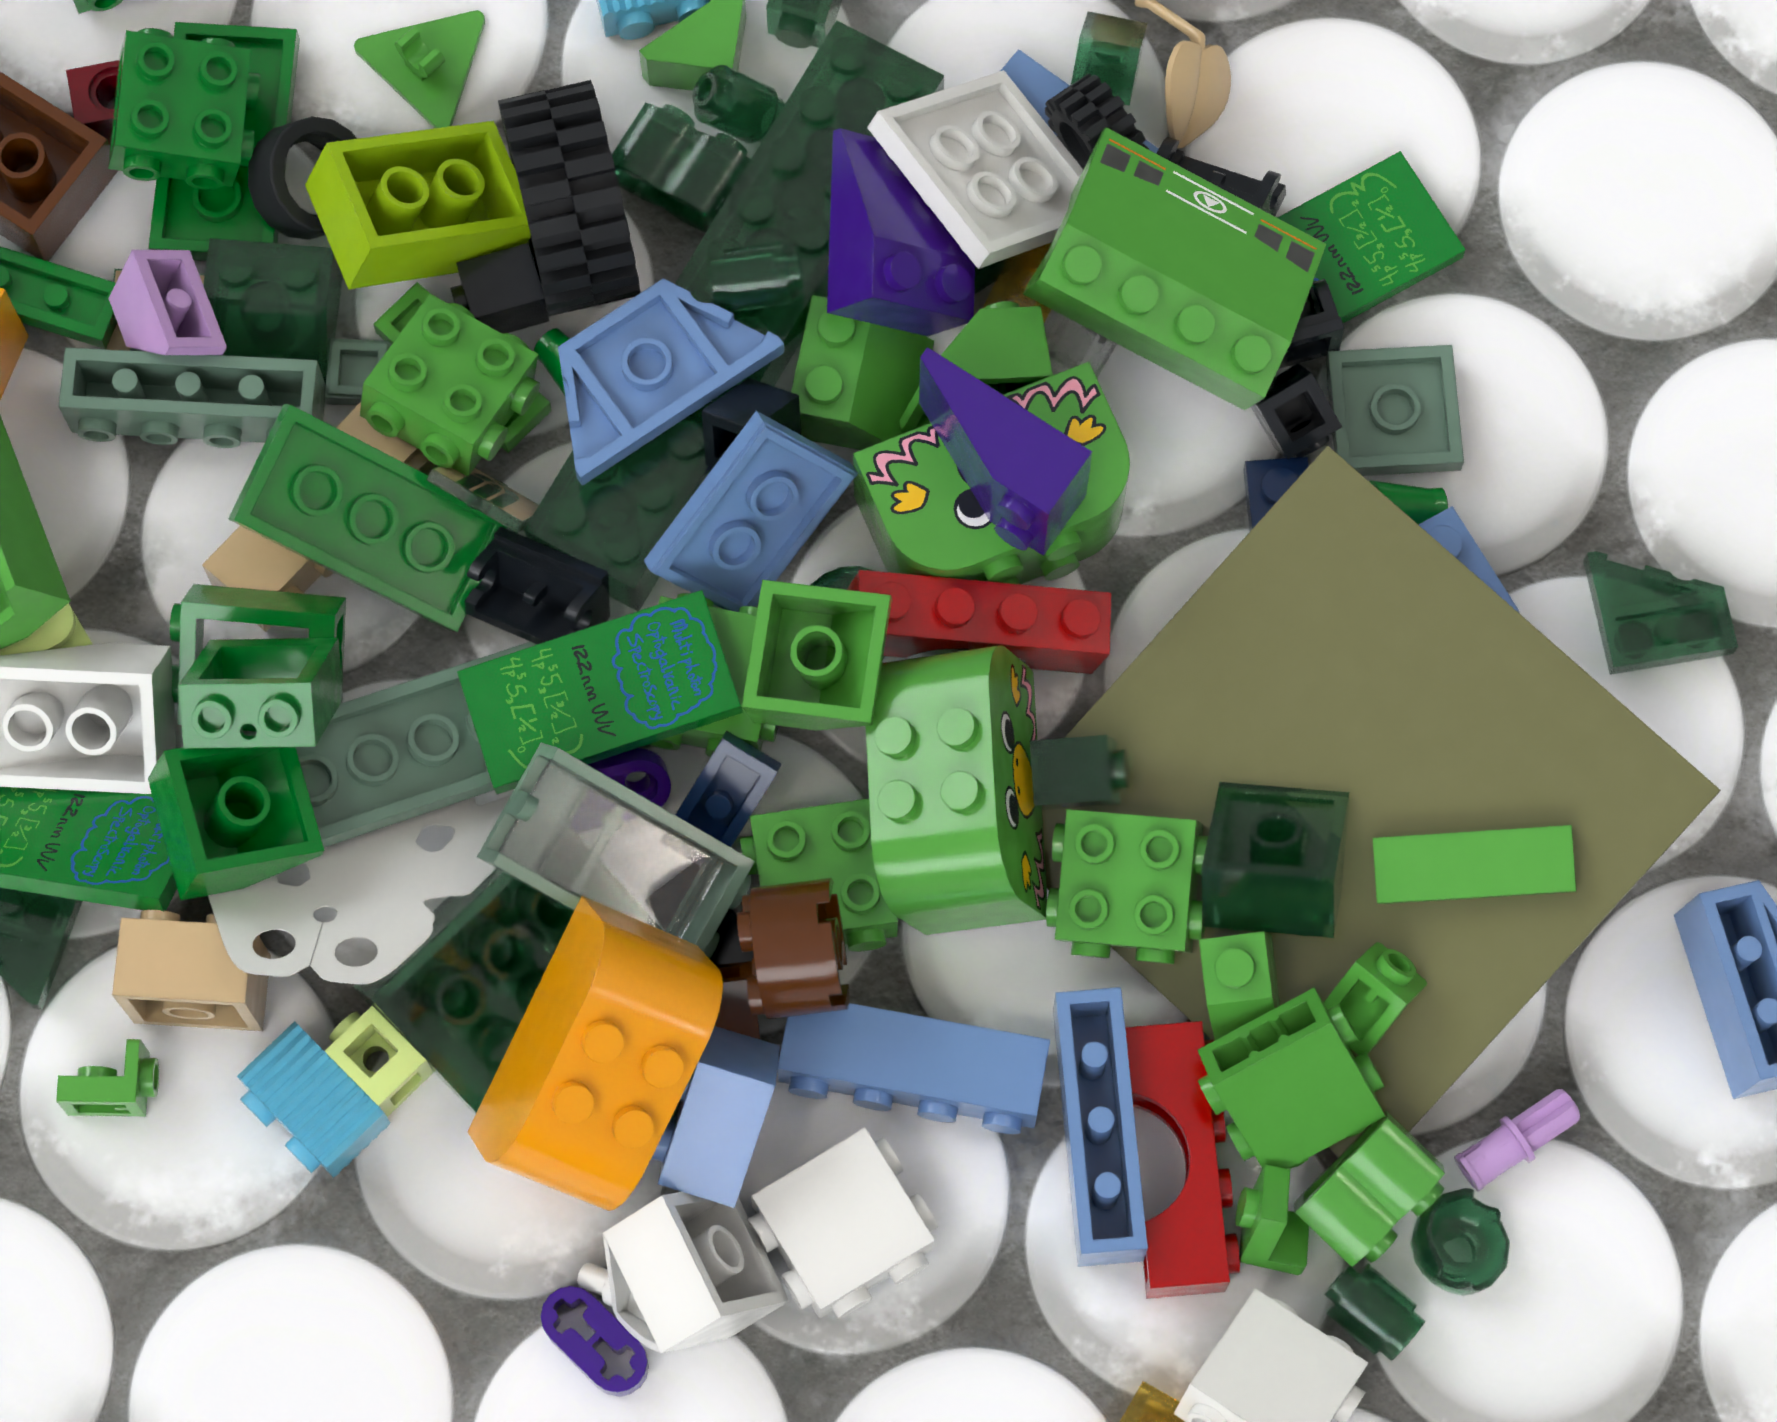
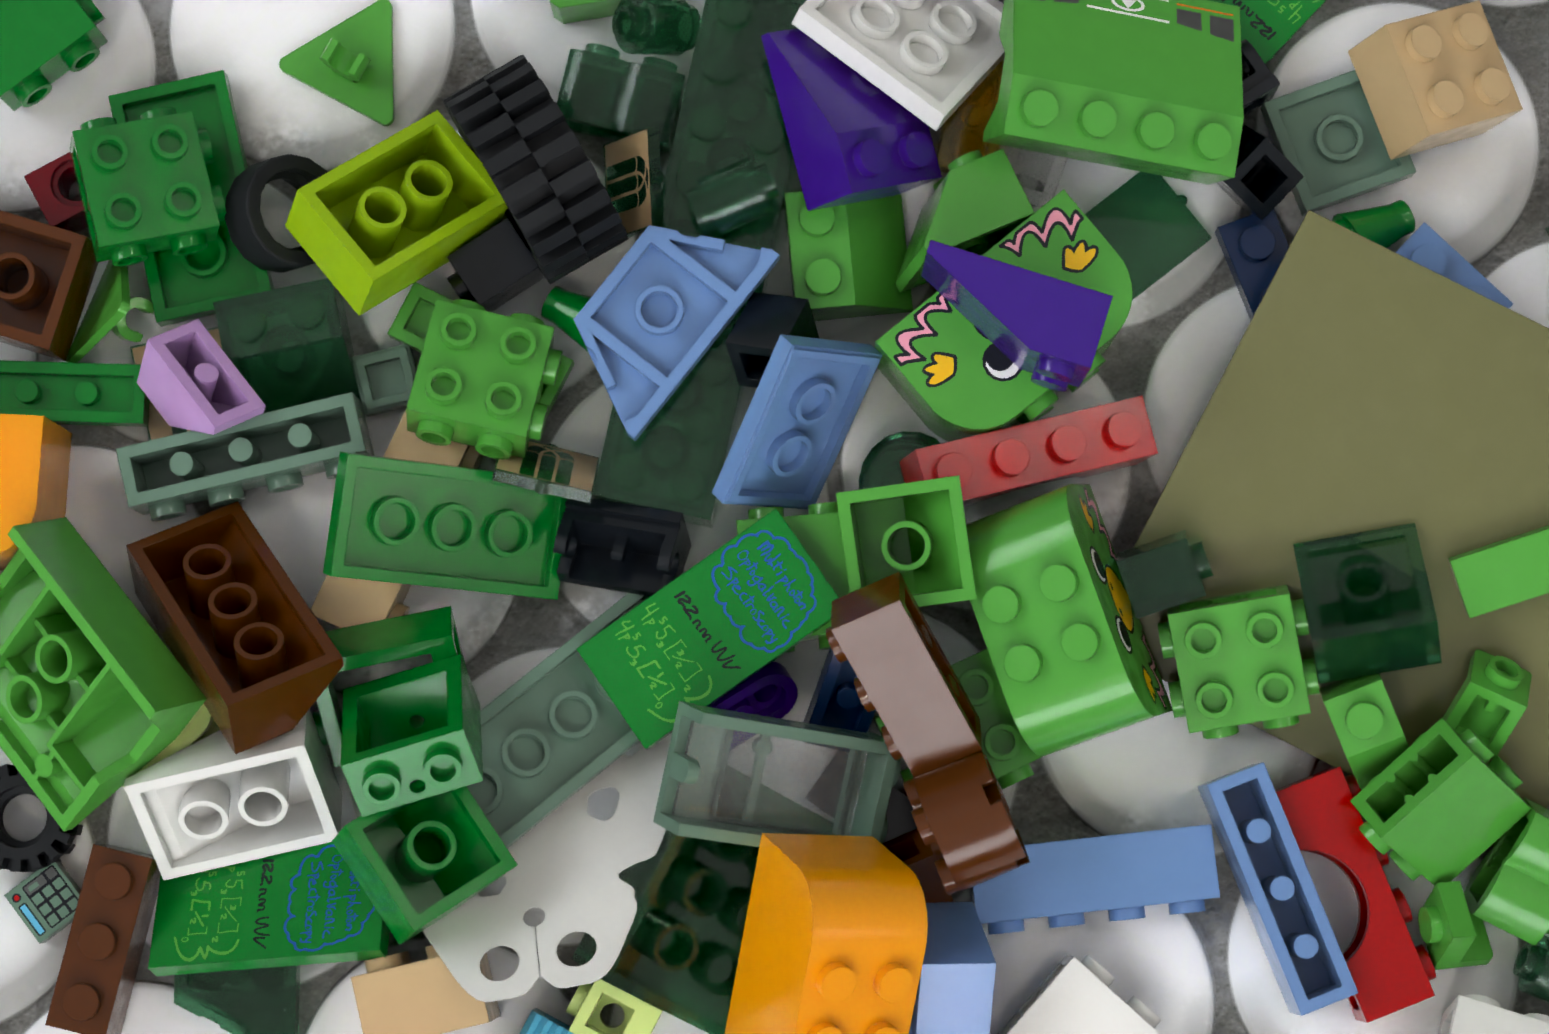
camera: 15 degrees left, 10 degrees up
none -> bright green piece [66,260,154,363]
none -> reddish brown slope [126,501,344,754]
none -> piece [603,127,664,238]
none -> brick [826,572,982,777]
none -> clear green piece [1085,172,1212,301]
none -> tan brick [1348,0,1523,160]

